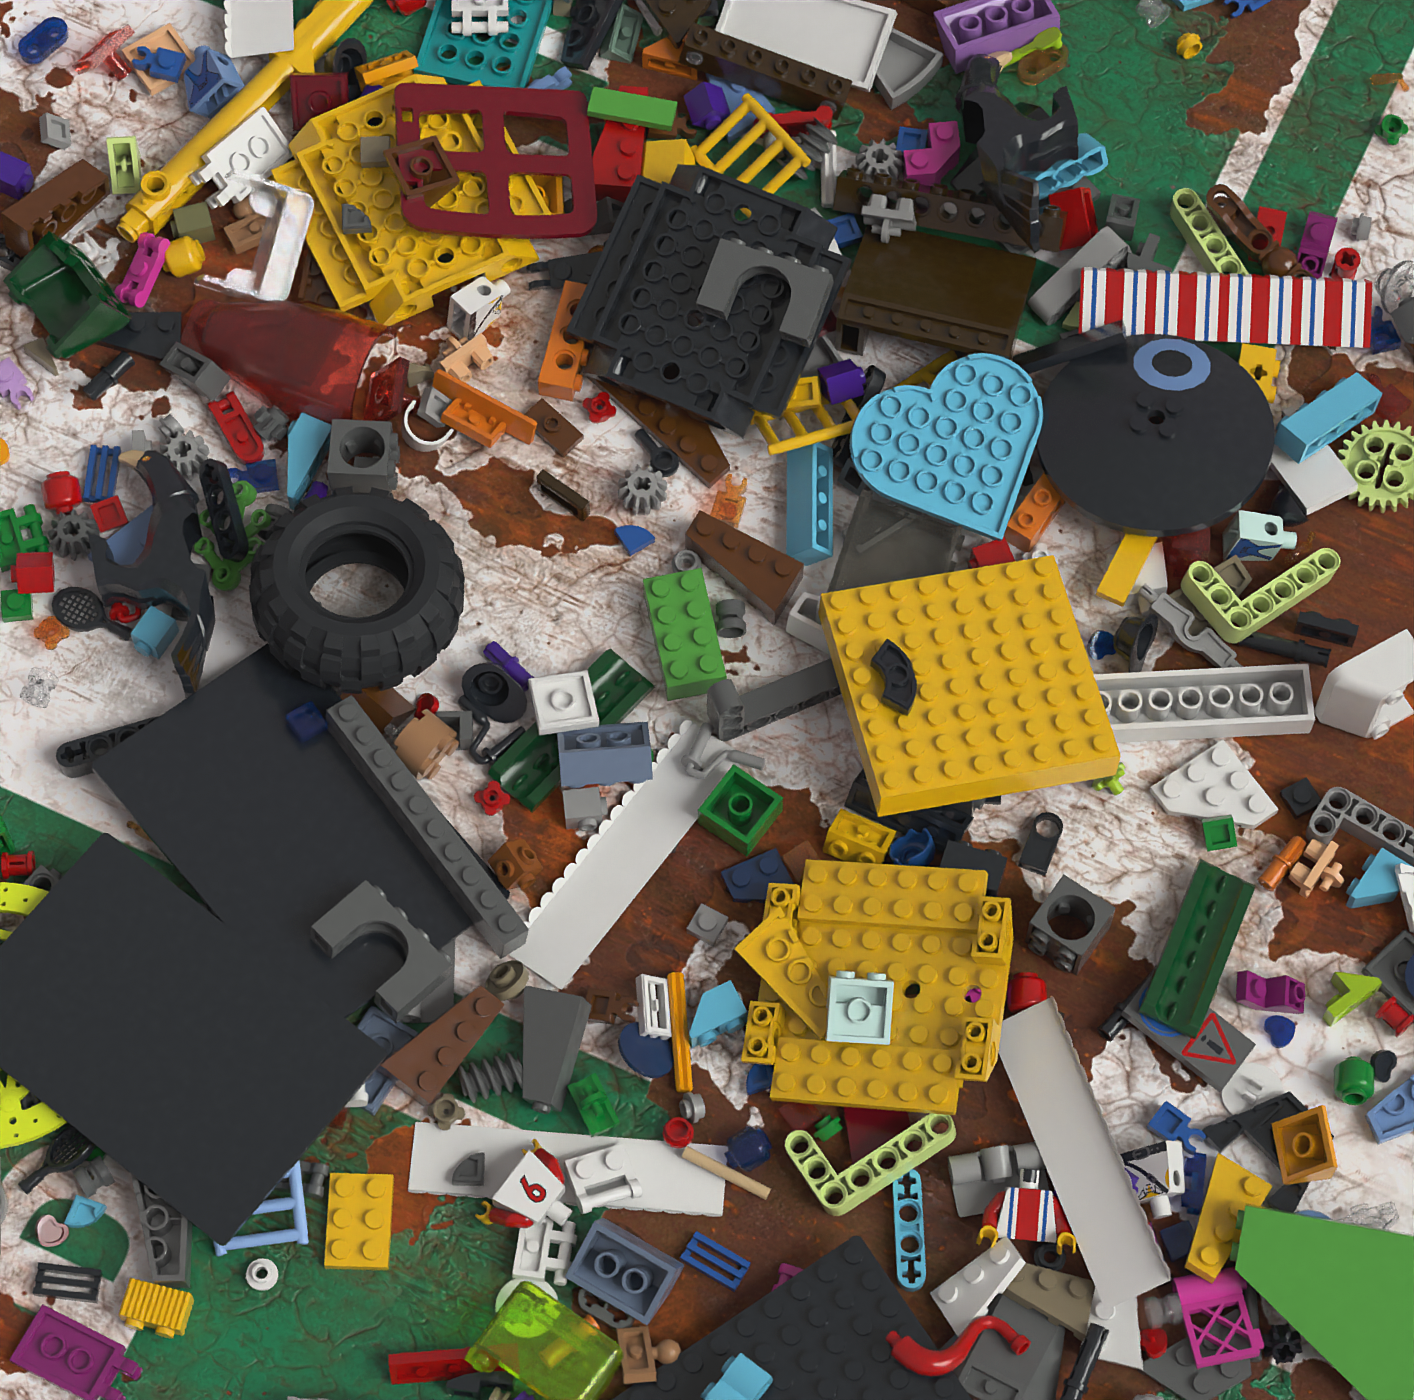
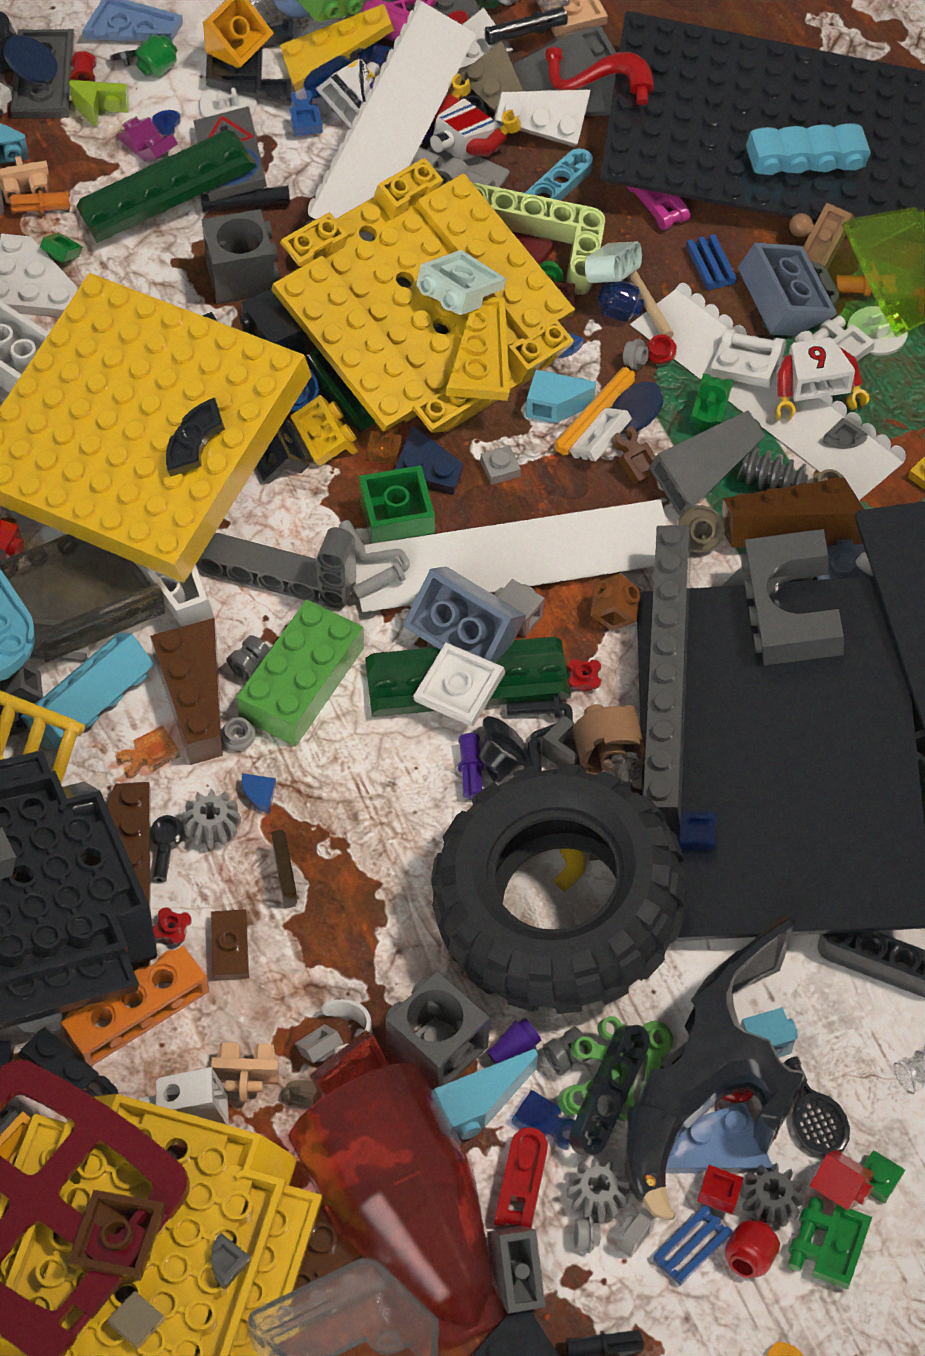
camera: 140 degrees left, 10 degrees down
clear orange plate [34,616,70,650] -> none
dark grey gear [253,405,290,441] -> none
orange bracket [432,369,537,448] -> none
none -> light aqua beam [585,242,642,283]

